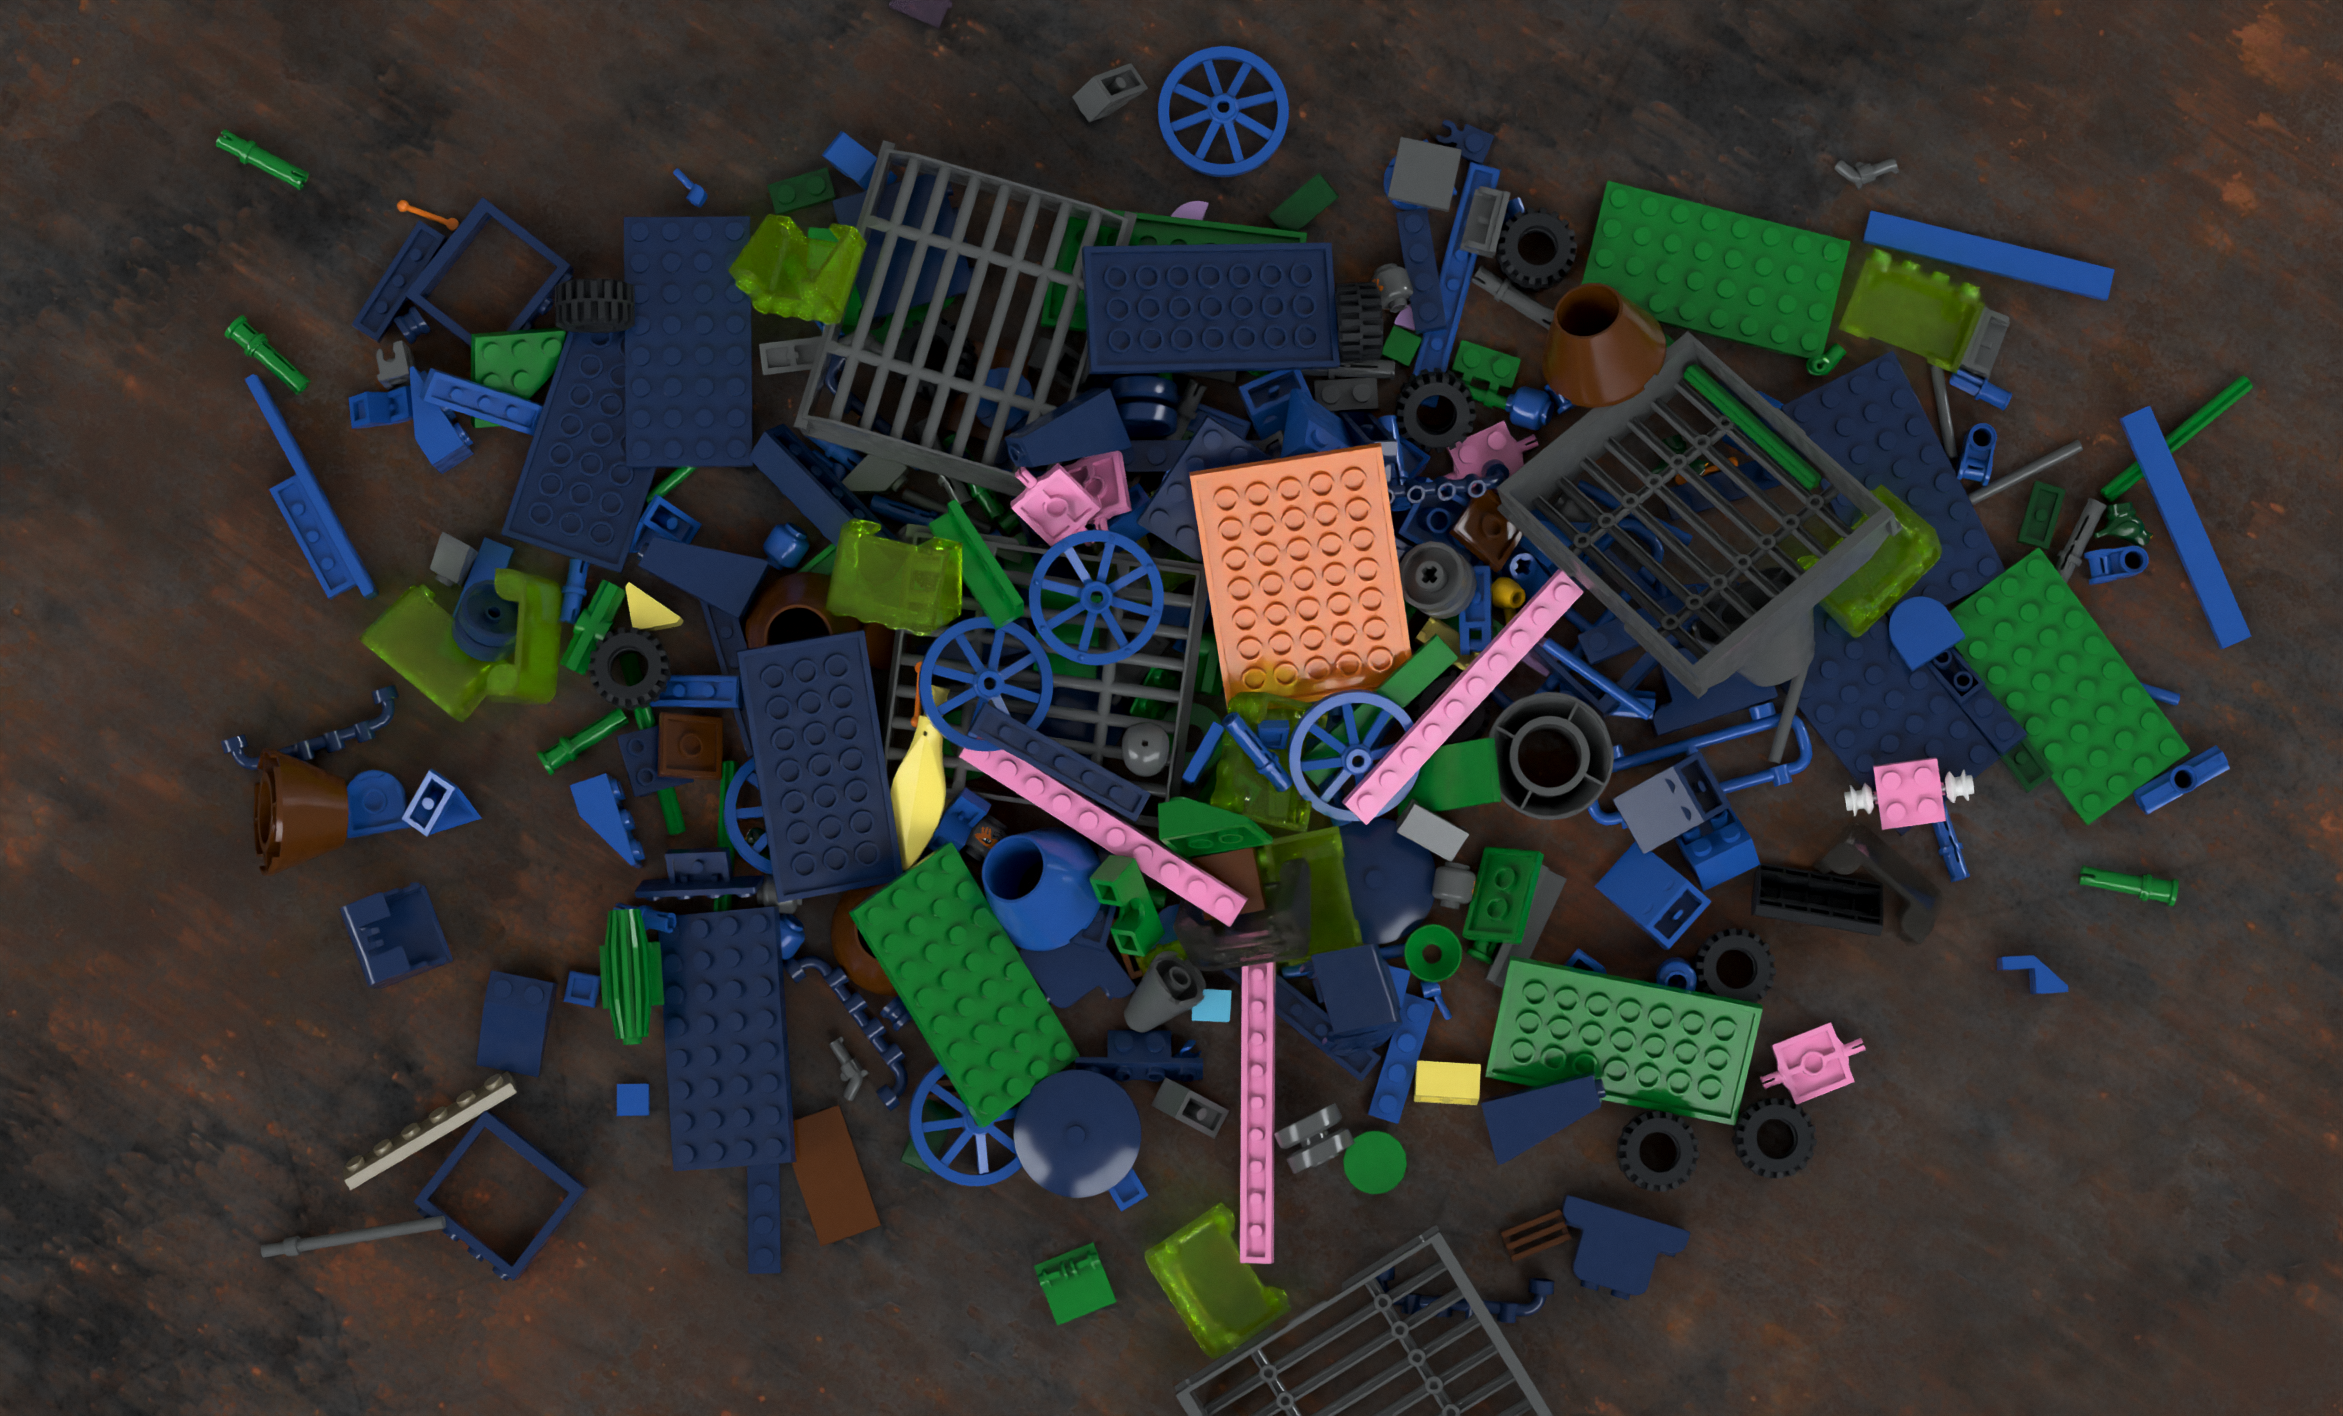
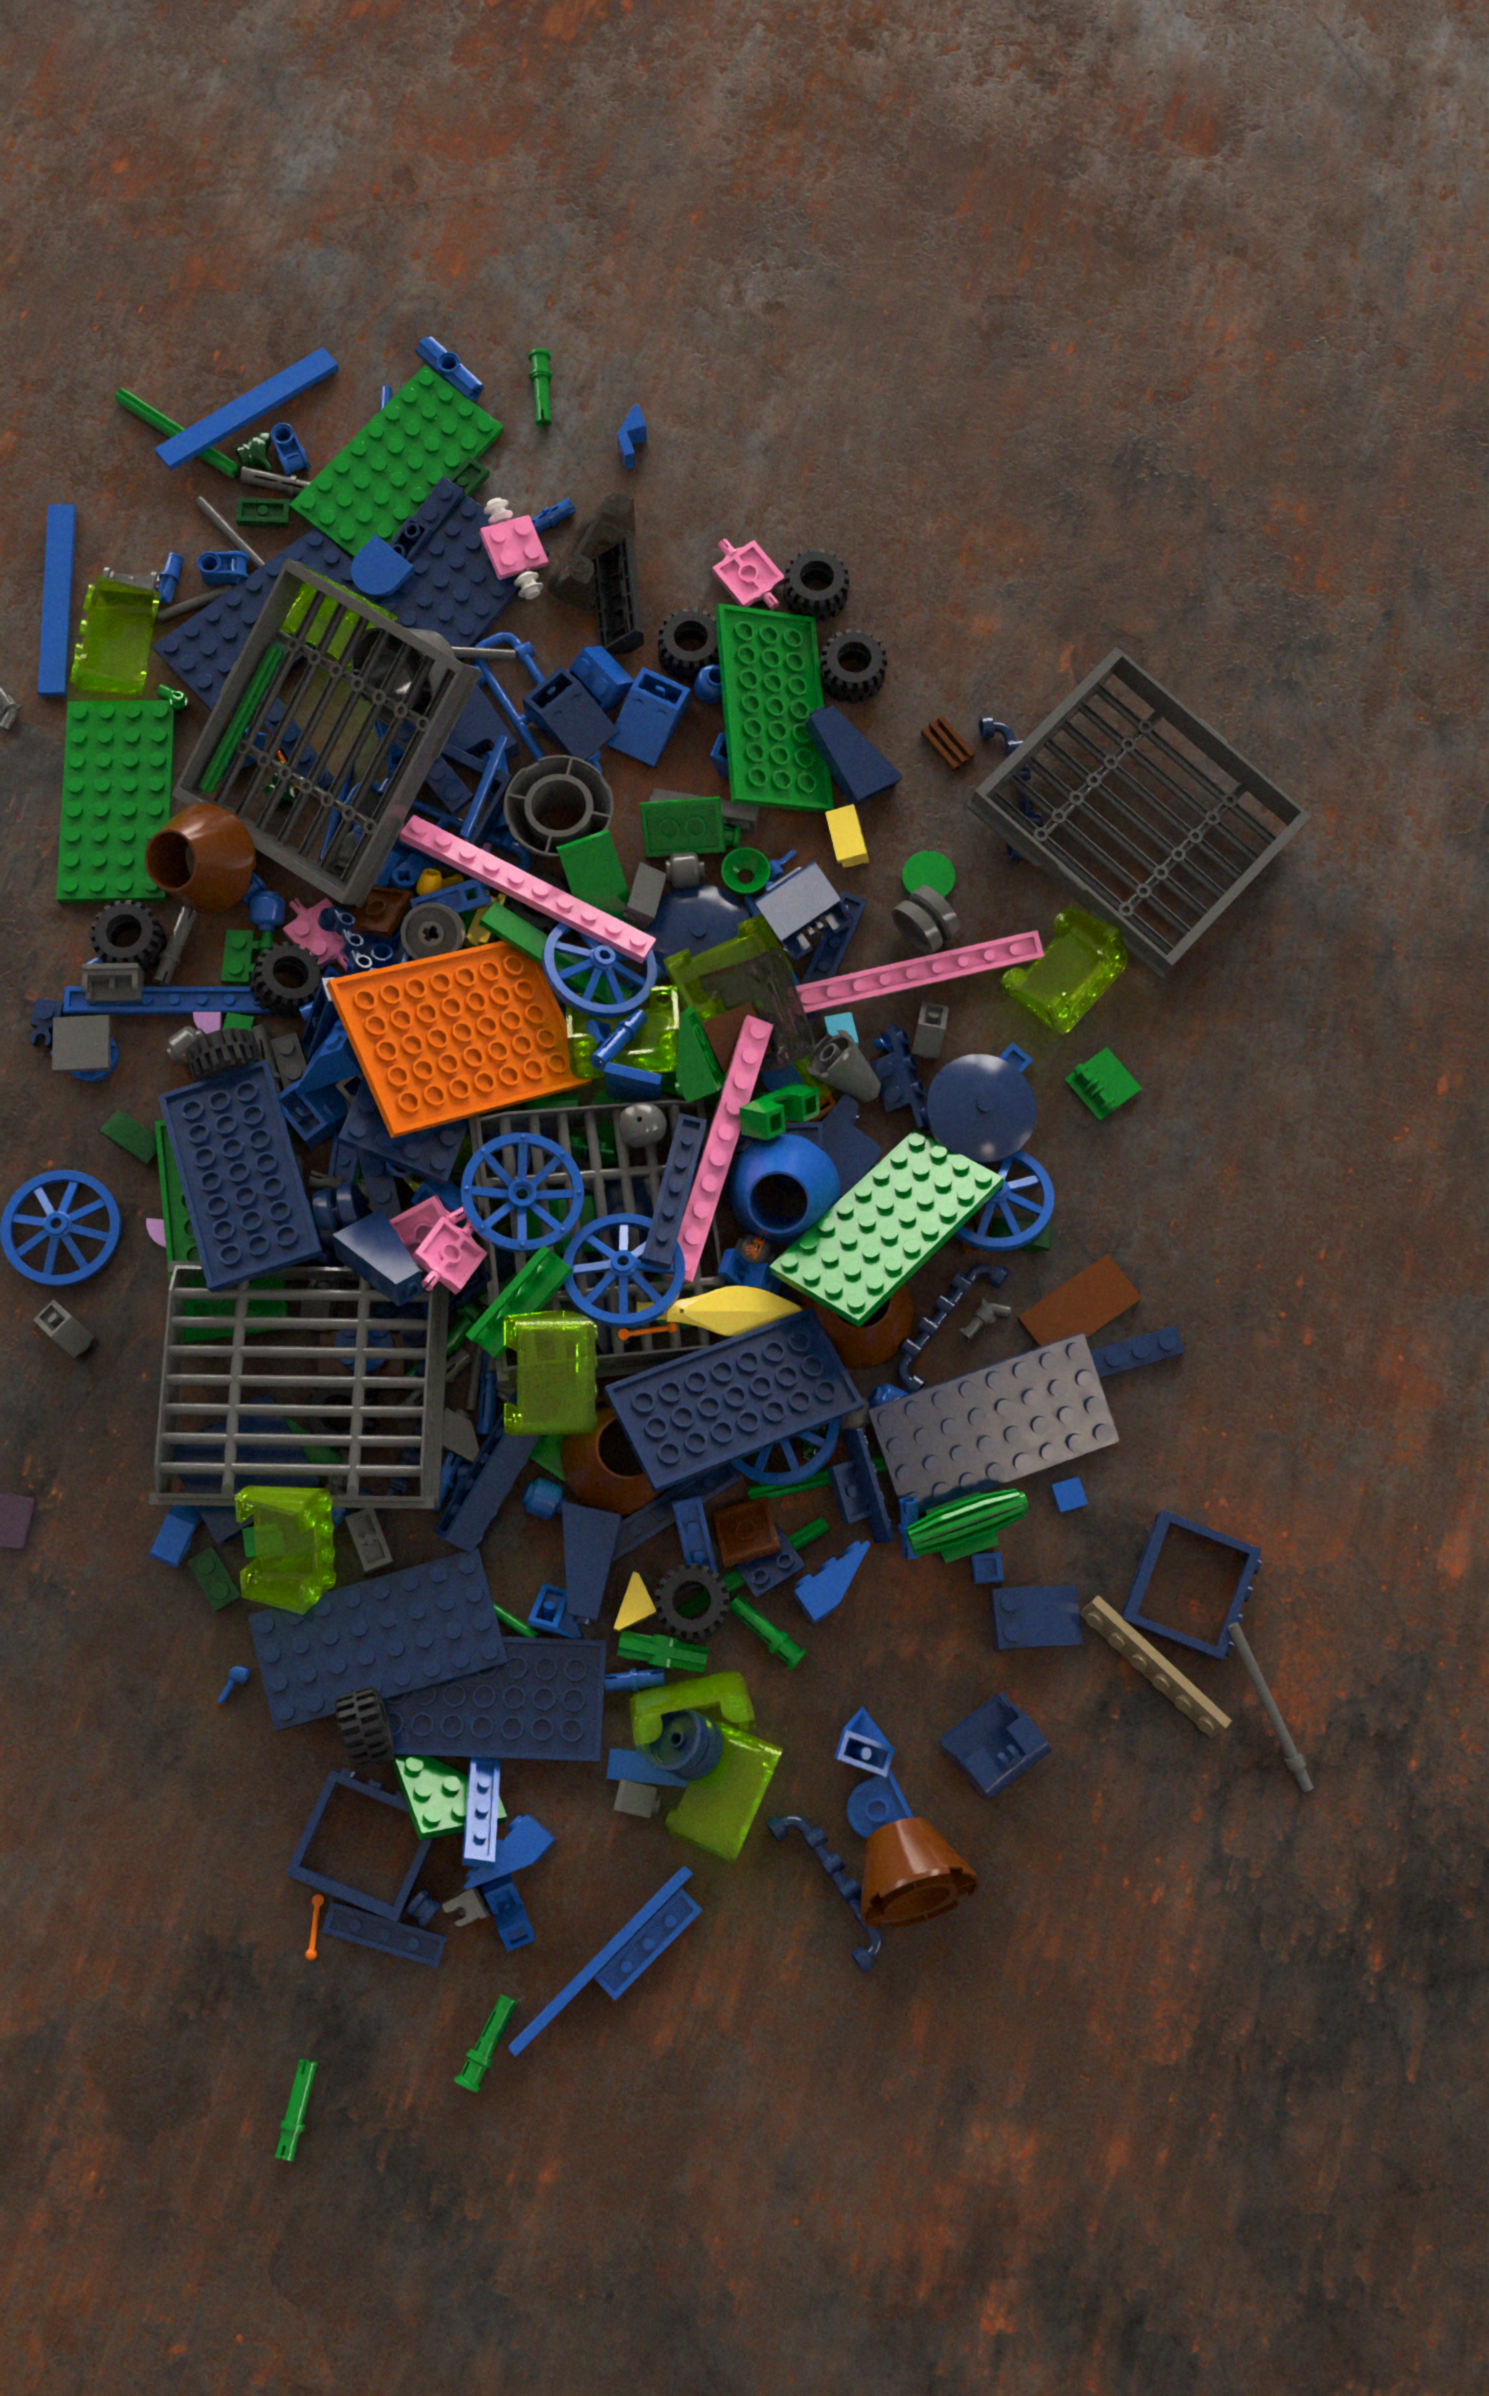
camera: 110 degrees left, 10 degrees down
dark blue wheel [879,995,912,1032] -> none
blue plate [1367,993,1436,1124] -> none
dark blue plate [1396,208,1447,334] -> none
dark blue brick [1561,1194,1690,1300] -> none

